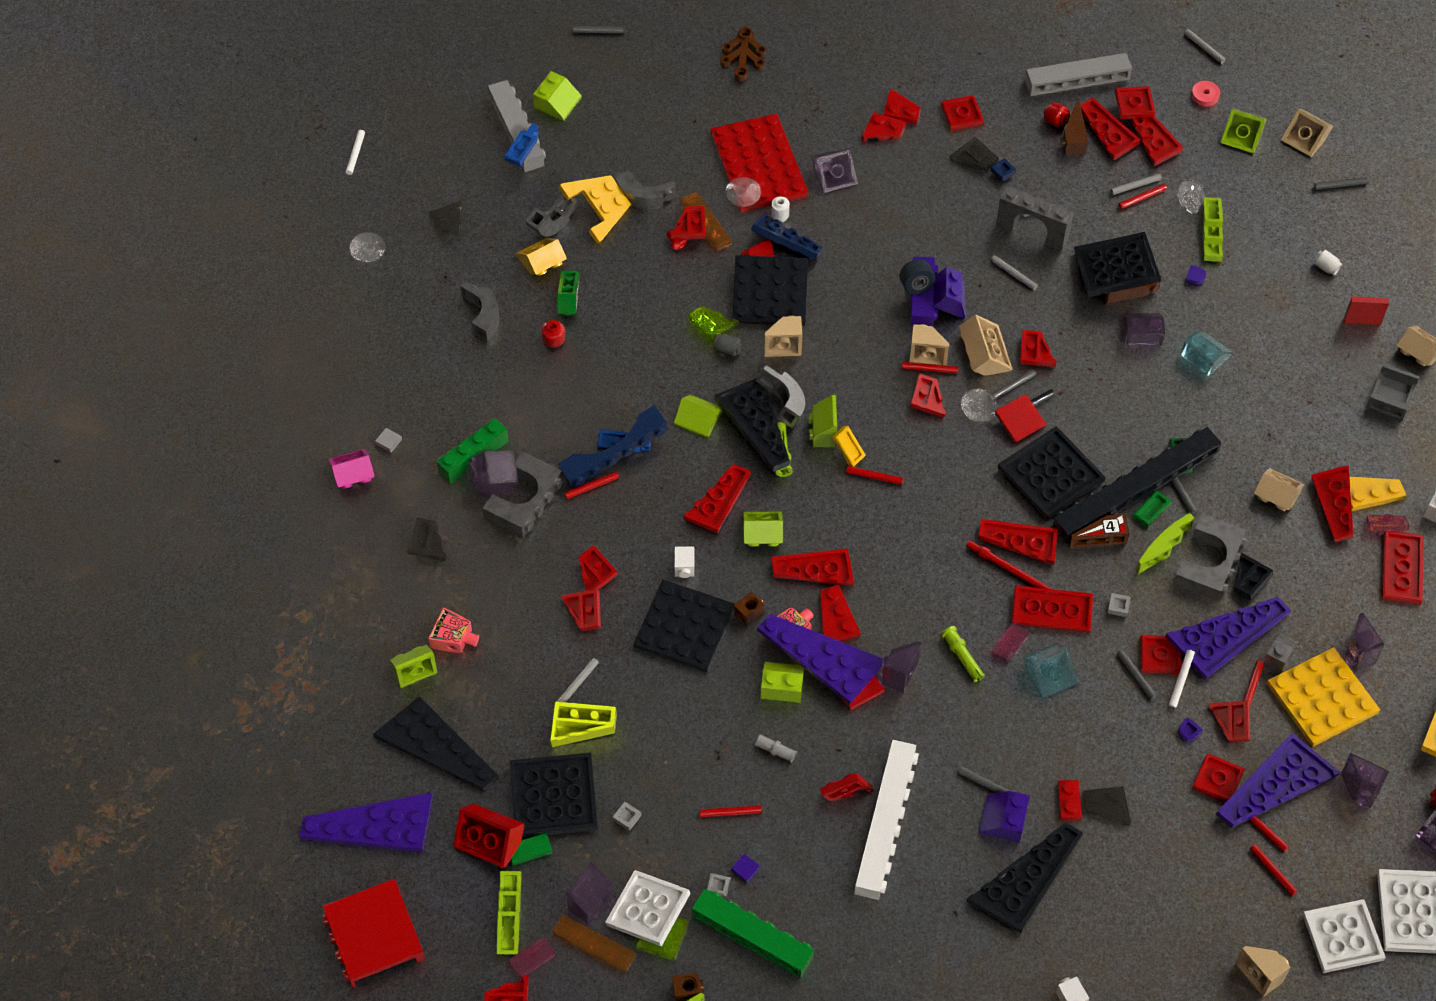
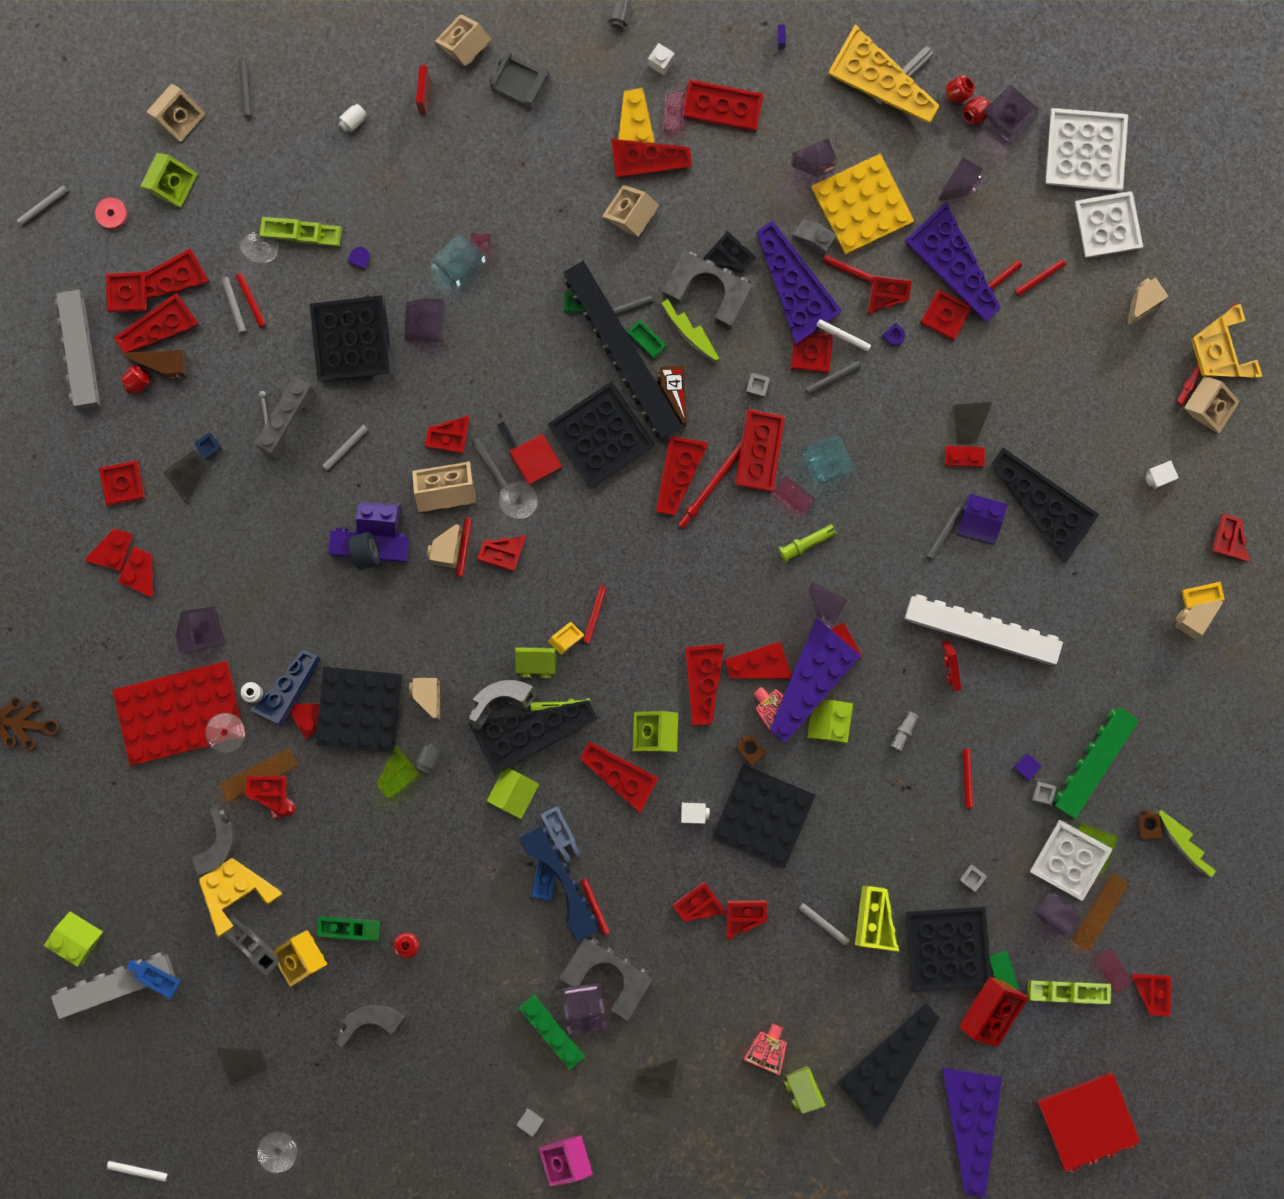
camera: 85 degrees left, 25 degrees up
none -> clear pink plate [470,233,493,248]
none -> sand blue hinge [540,806,582,863]

